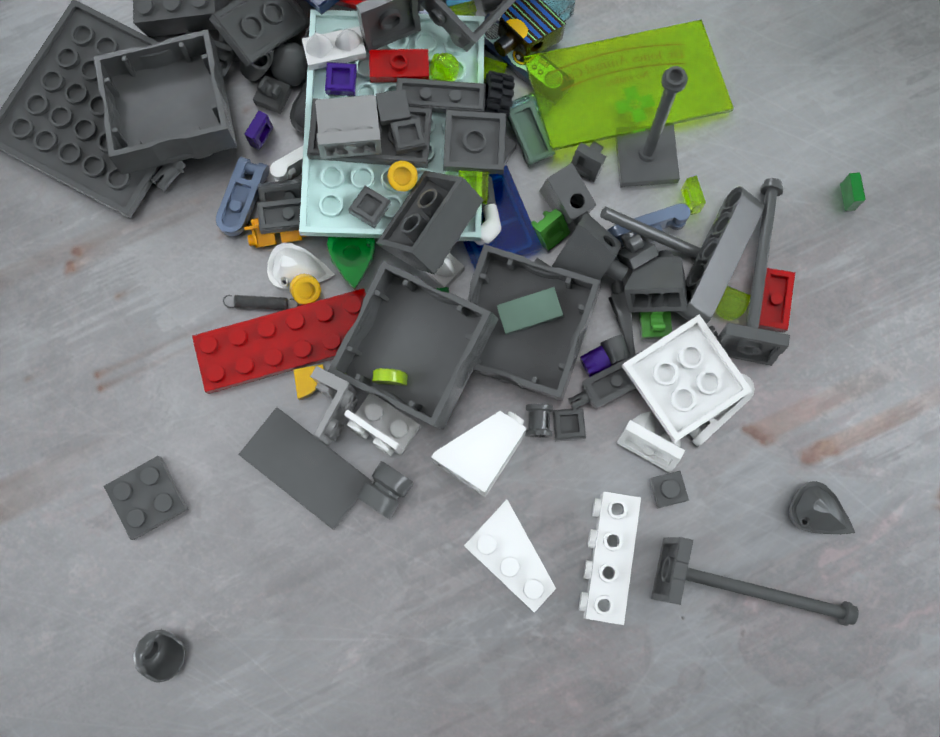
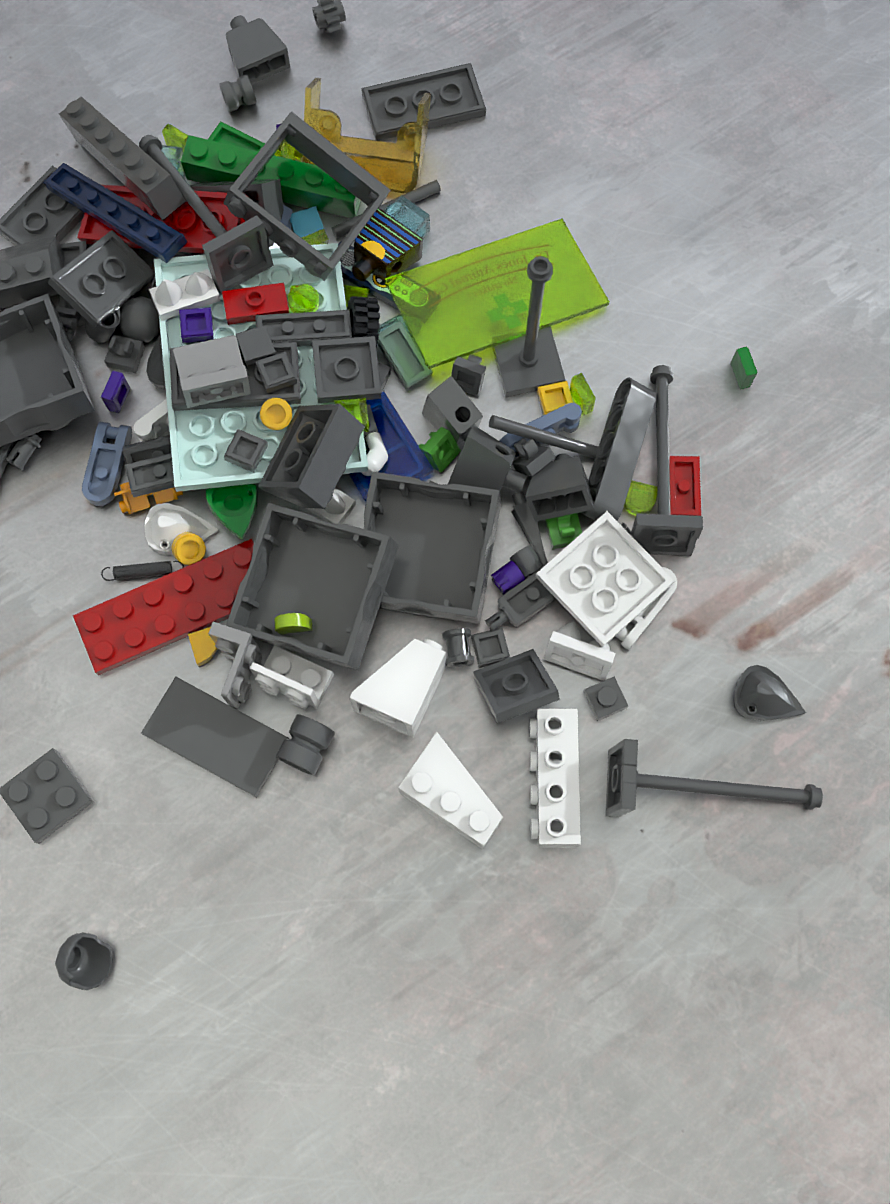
camera: 15 degrees left, 5 degrees down
sand green tile [496,287,564,335] -> none
none -> dark grey plate [473,649,560,723]
none -> yellow tile [537,381,573,415]

